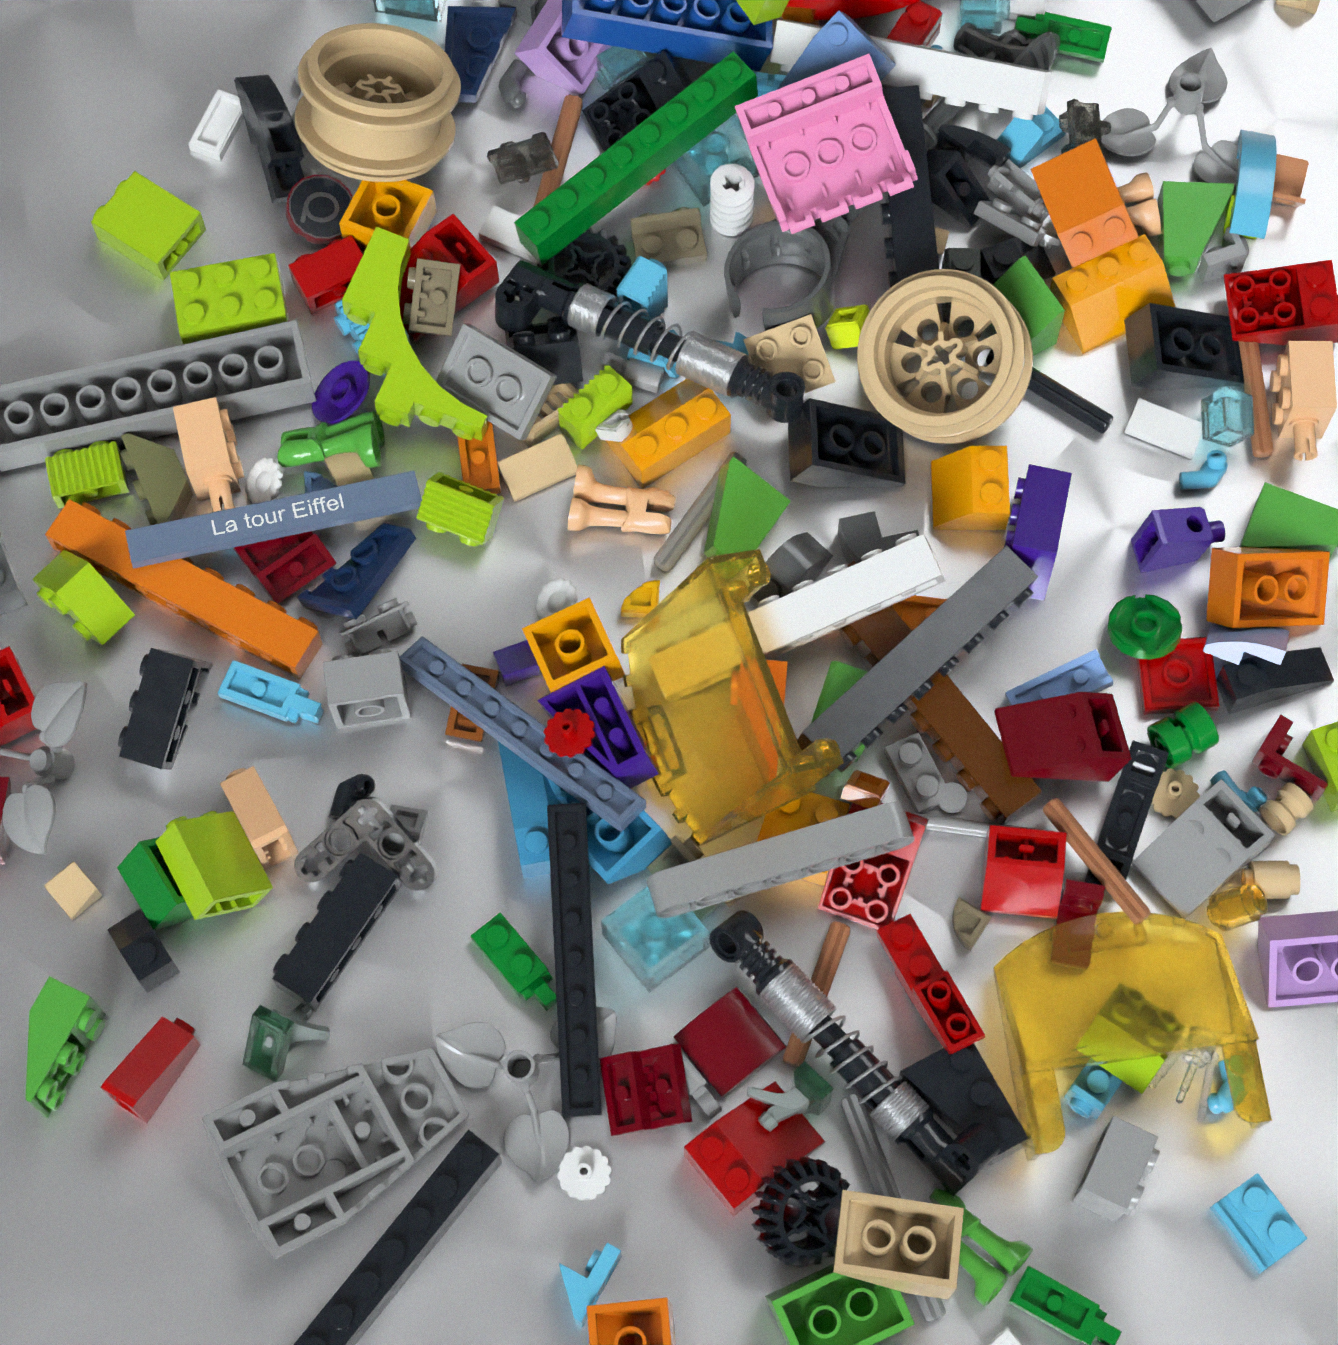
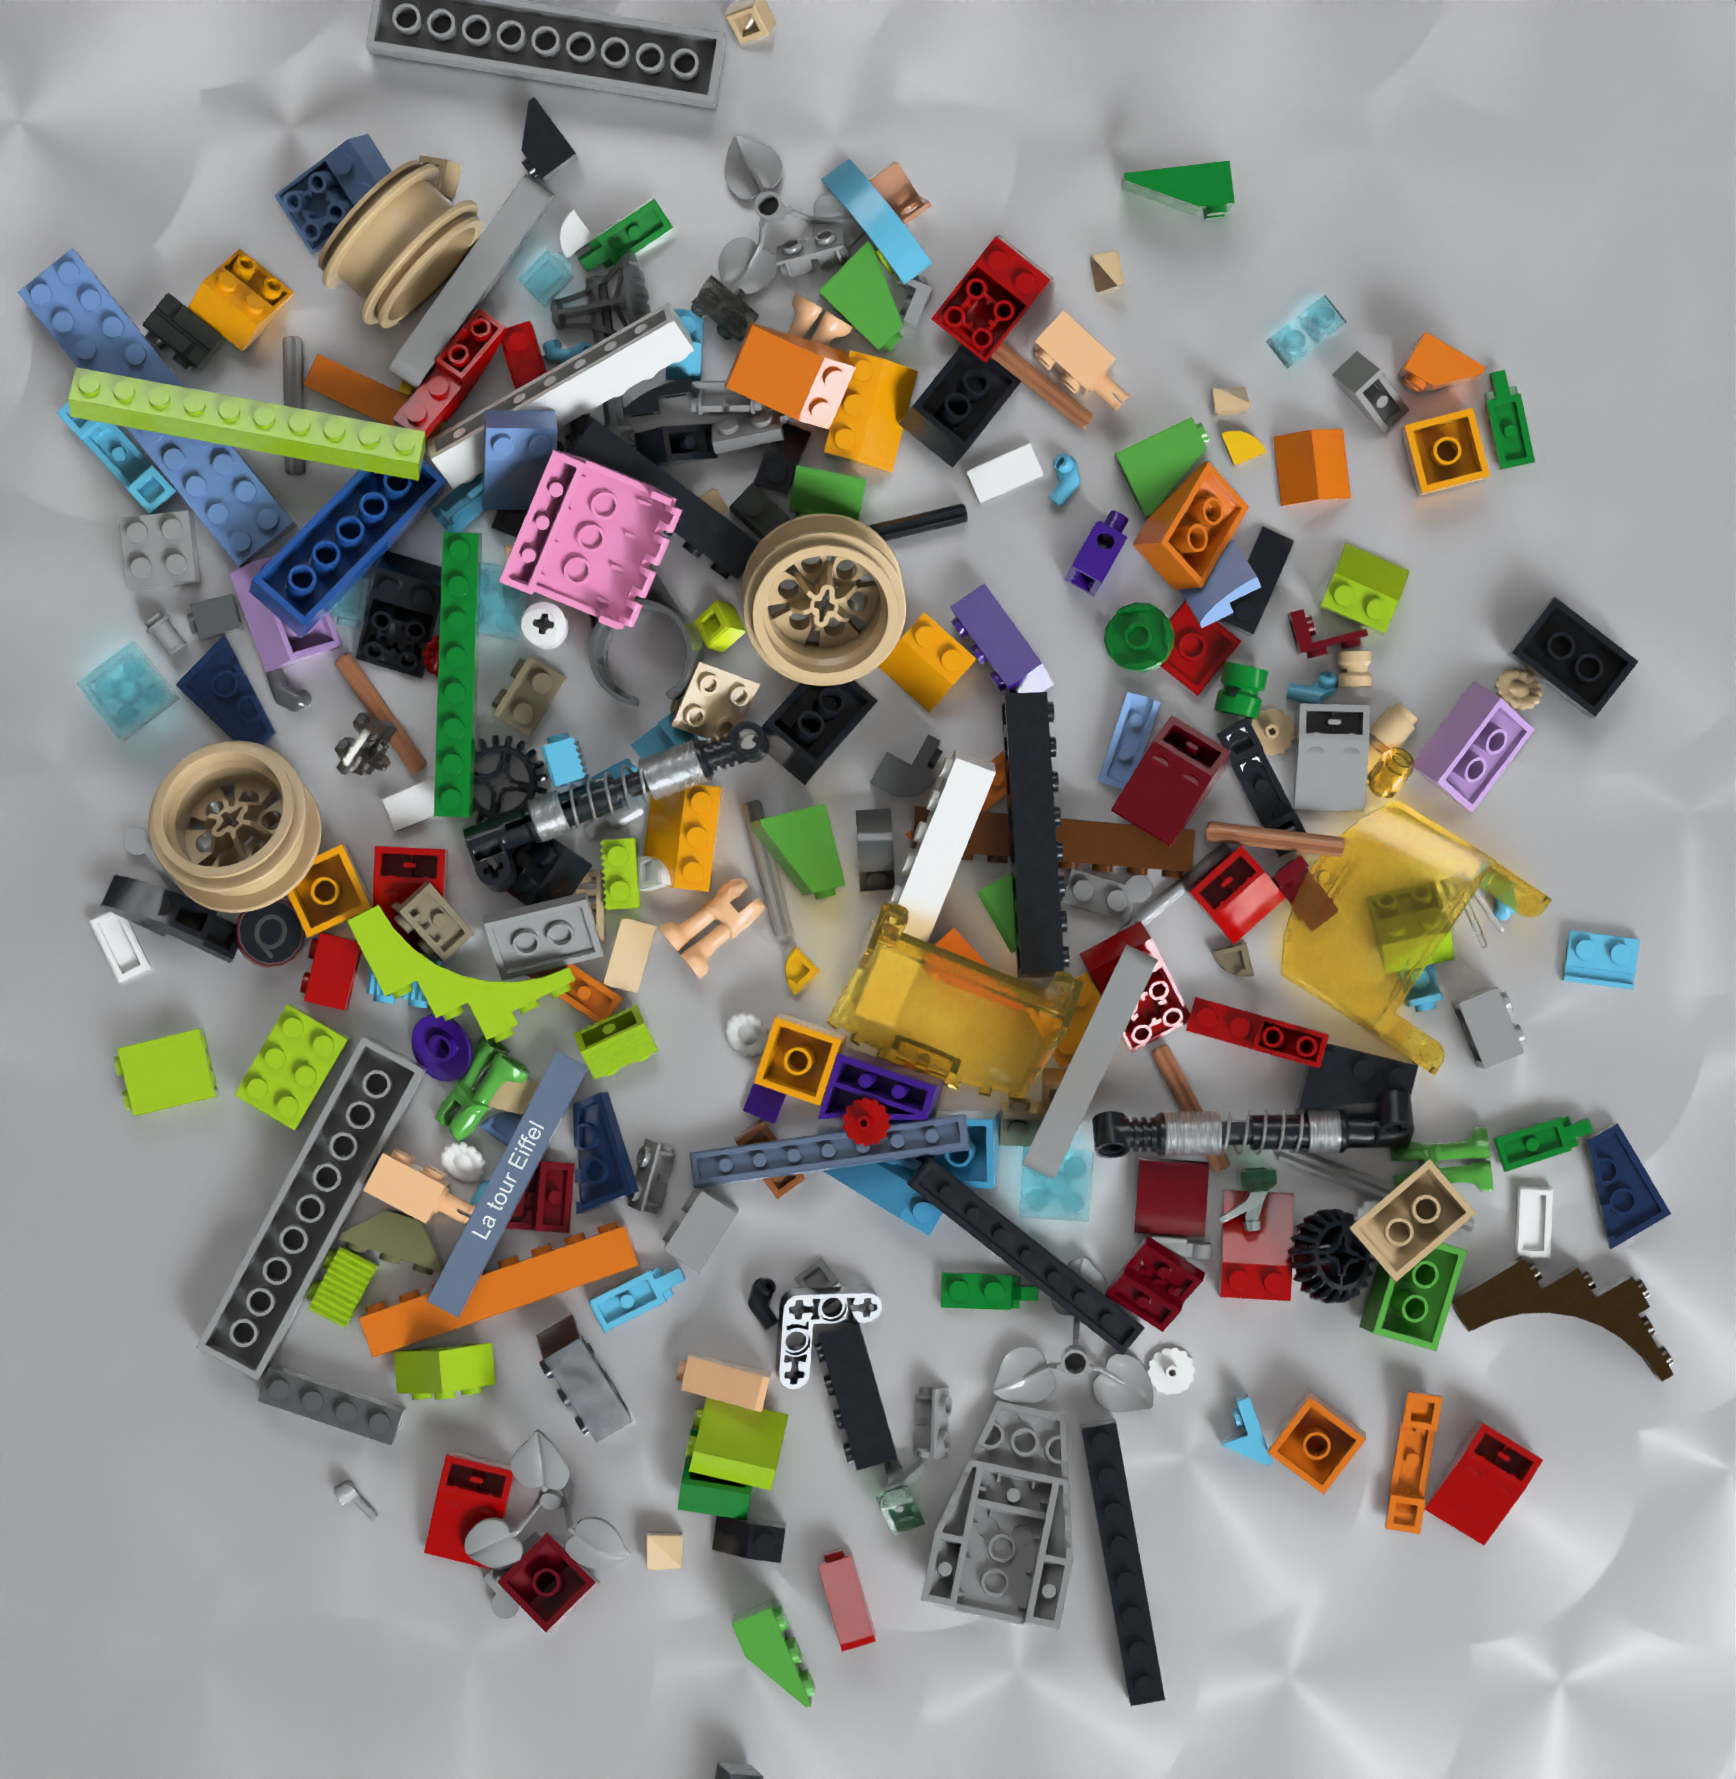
camera: 50 degrees left, 20 degrees up
orange tile [840,770,890,808] -> none
clear light blue brick [1201,386,1254,447] -> none
none -> light grey hinge [776,229,851,278]
none -> light grey hinge [914,1387,952,1460]

